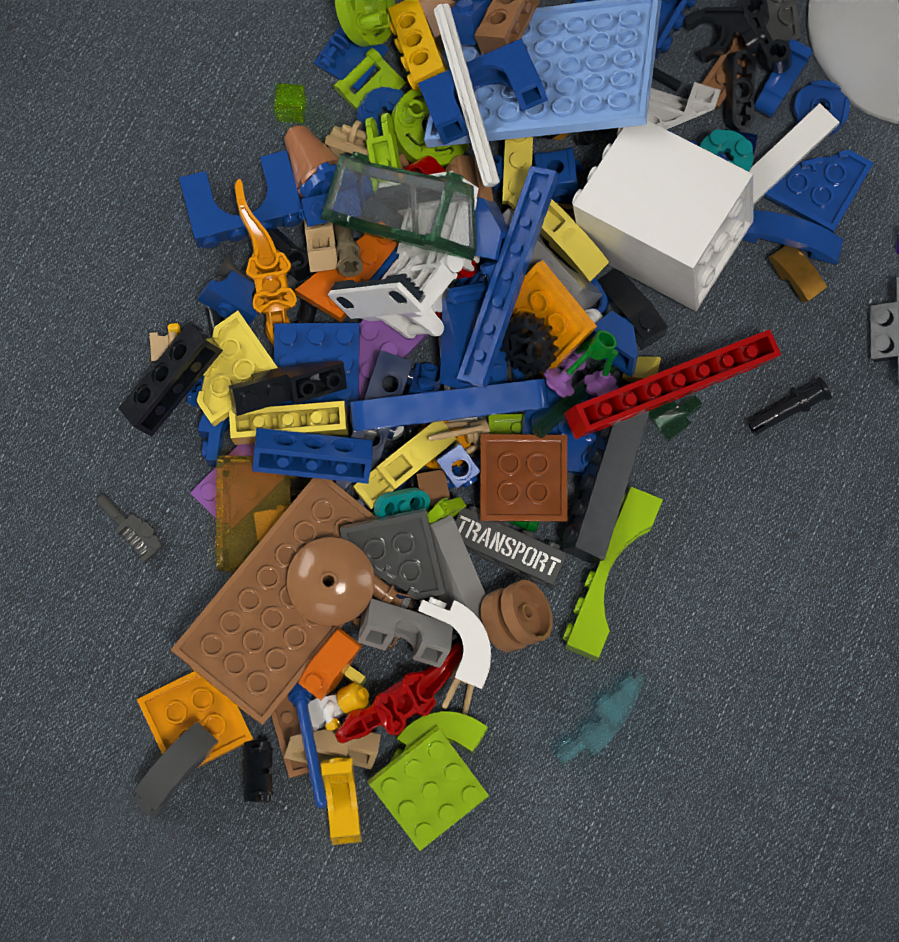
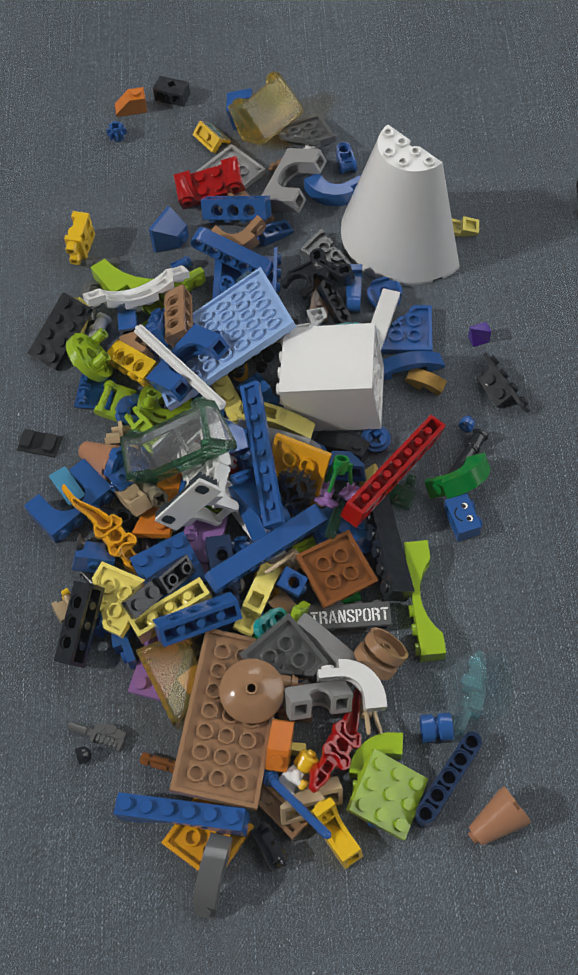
camera: 25 degrees left, 15 degrees down
clear neon green brick [274,83,307,123] -> none
none -> black piece [16,429,63,458]
none -> dark azure slope [49,466,85,506]
none -> black hinge [75,746,92,765]
none -> blue arch [113,792,250,837]
none -> dark orange axle [139,752,176,773]
none -> blue gear [361,427,391,453]
none -> dark blue beam [415,731,482,828]
none -> blue wheel [419,712,454,743]
none -> green arch [424,453,491,499]
none -> blue brick [444,494,483,542]
none -> blue hinge [459,416,475,432]
none -> nougat cone [468,786,532,846]

